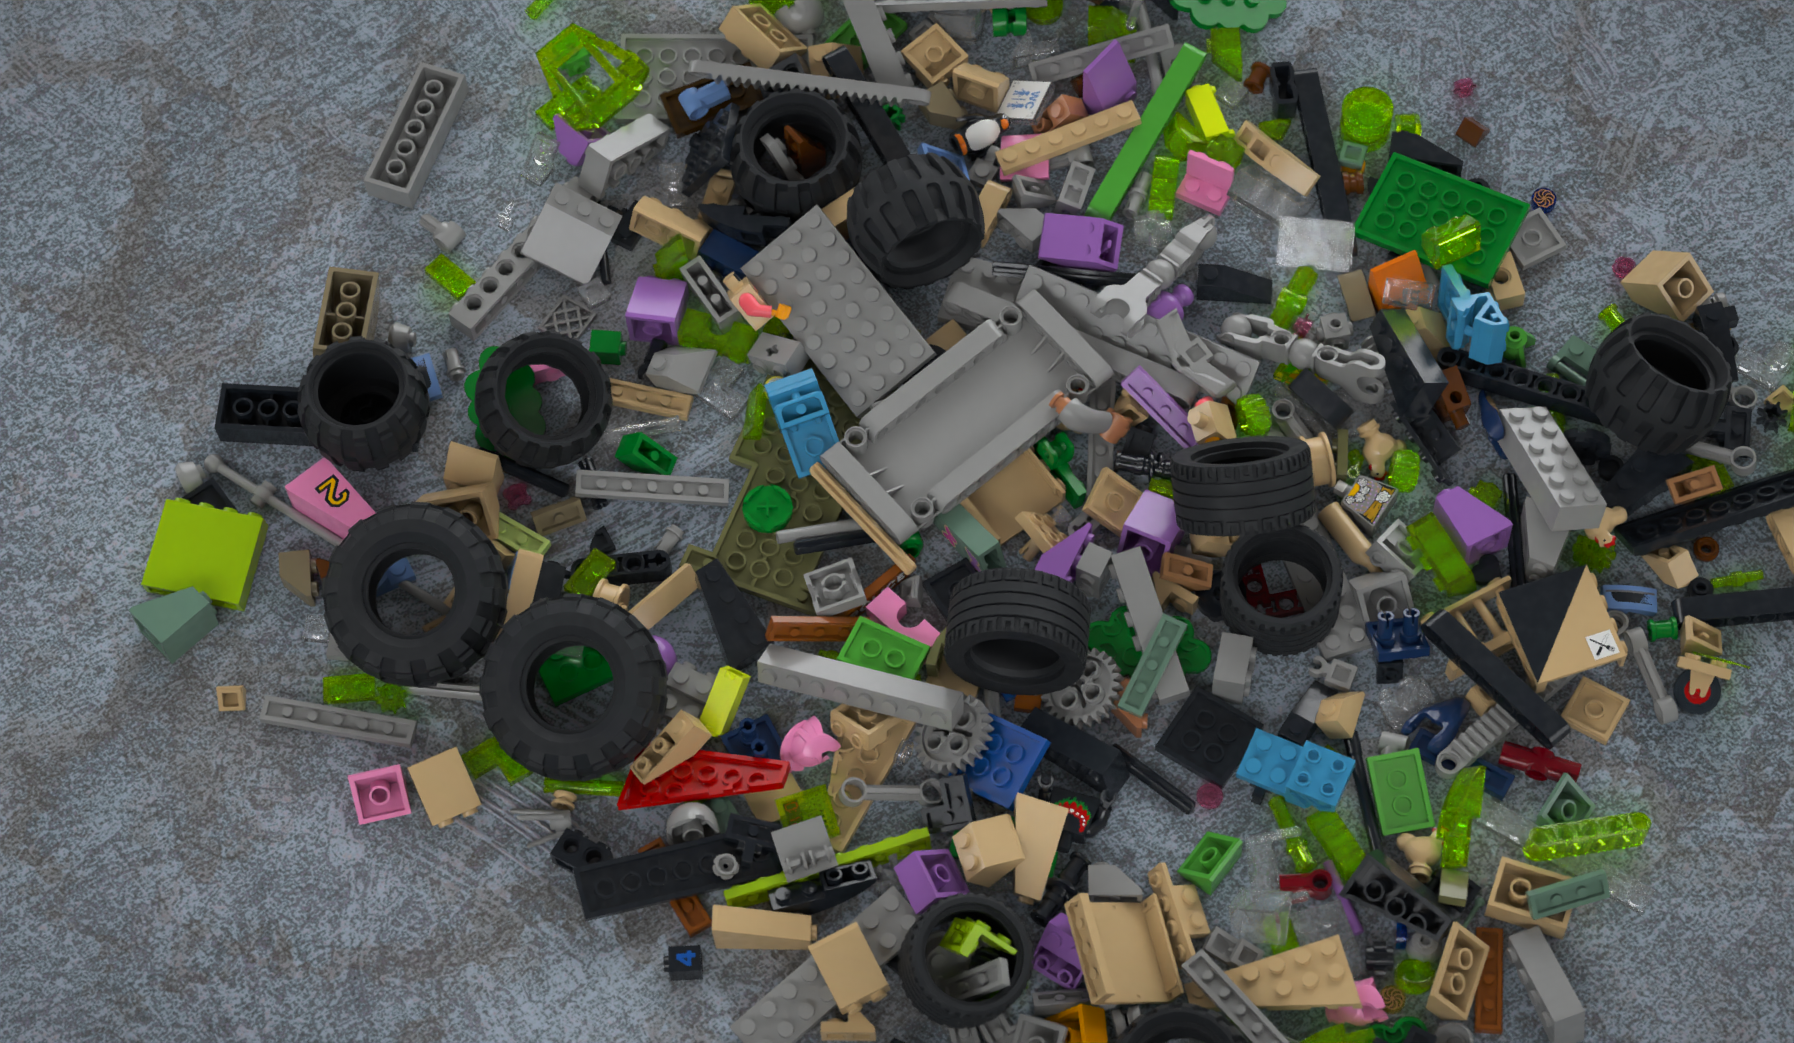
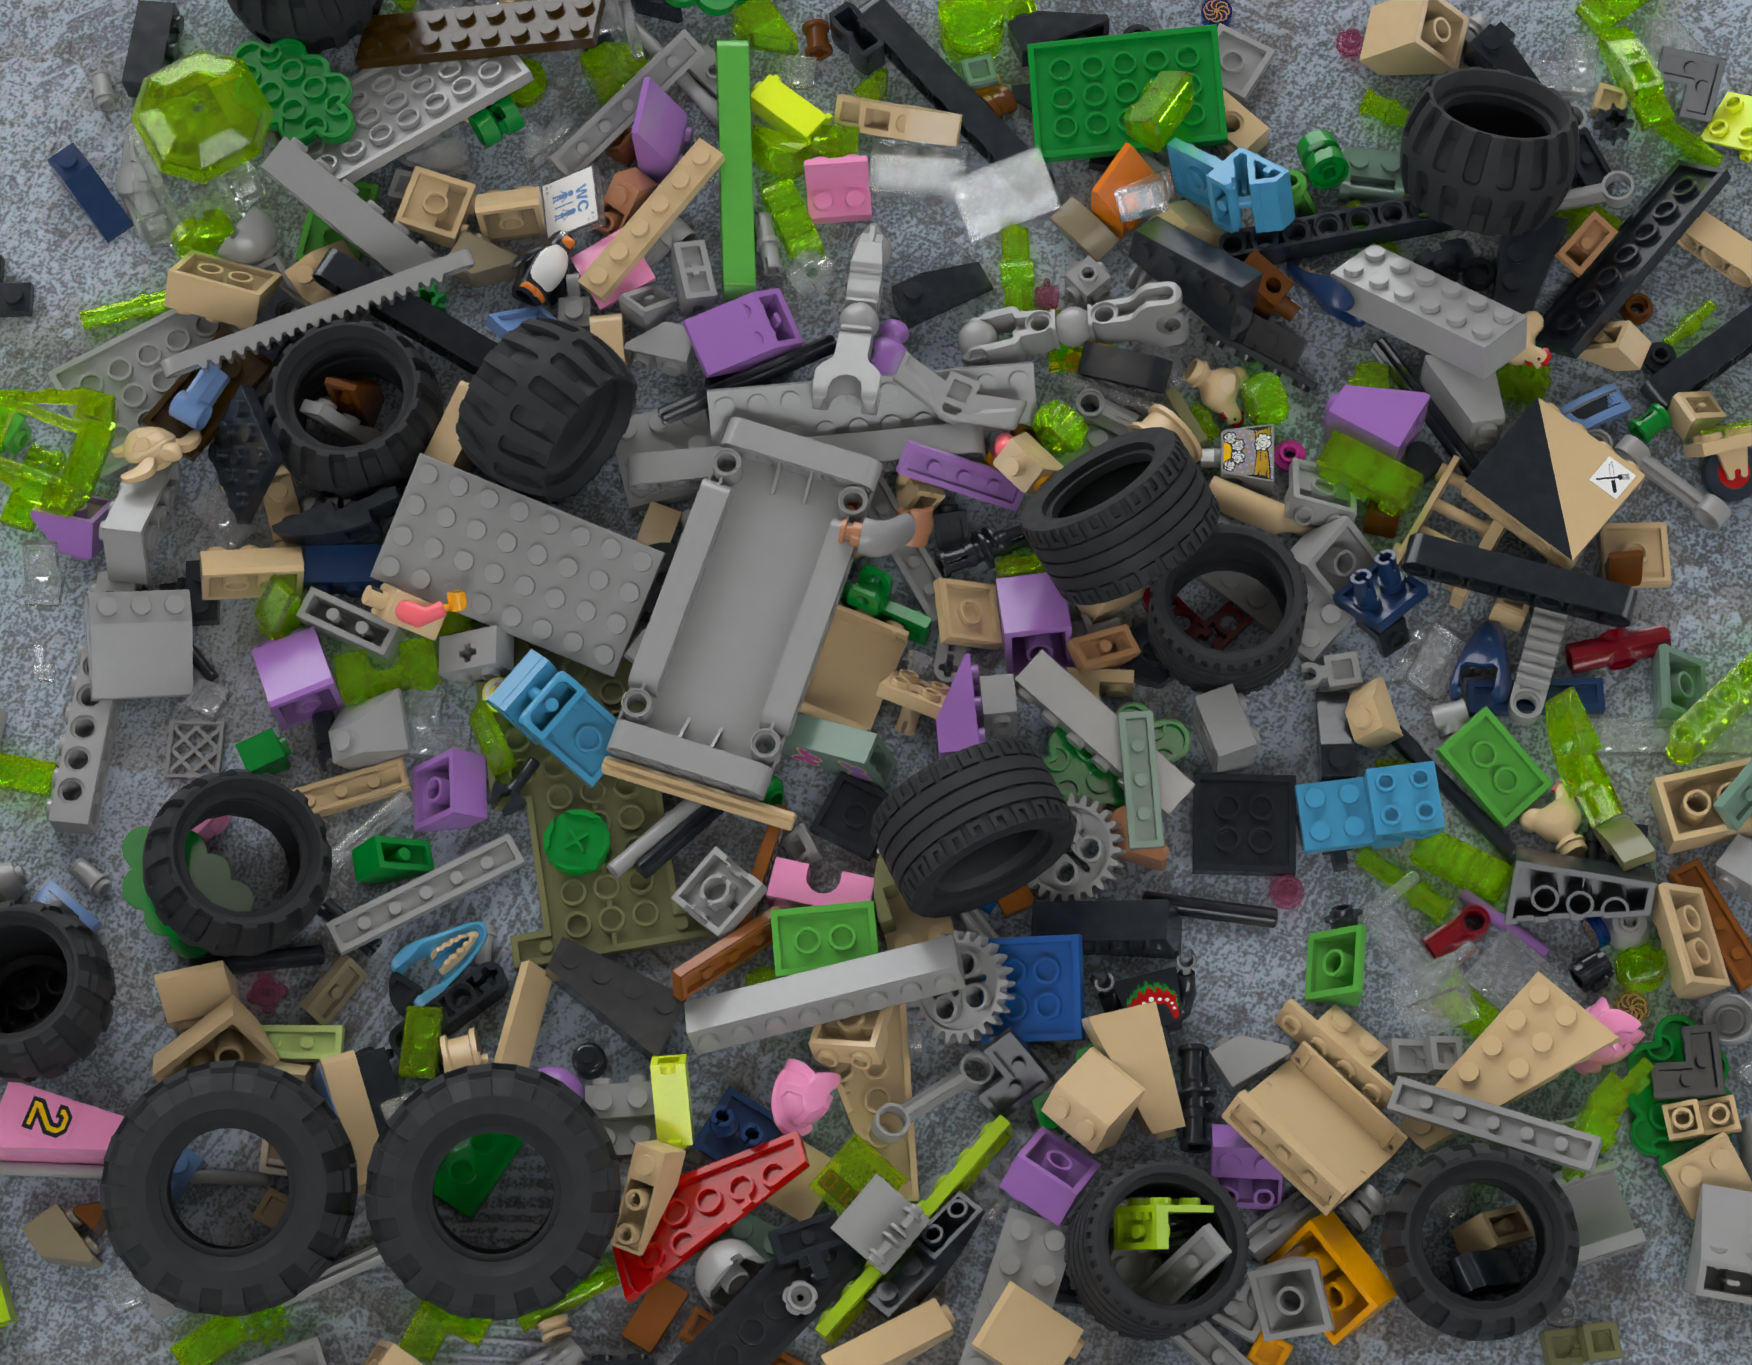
camera: 30 degrees left, 5 degrees up
none -> clear neon green pin [79,289,172,330]
none -> tan animal [111,426,202,484]
none -> dark azure animal [390,921,488,1009]
none -> medium lavender slope [412,748,488,832]
none -> black bar [491,757,540,816]
none -> black piece [572,1042,608,1080]
none -> dark orange tile [620,1278,690,1355]
none -> dark pink plate [1274,440,1306,472]
none -> green wheel [1296,129,1349,190]
none -> black plate [1324,904,1363,930]
none -> reddish brown slope [1363,495,1403,539]
none -> reddish brown slope [1604,550,1643,587]

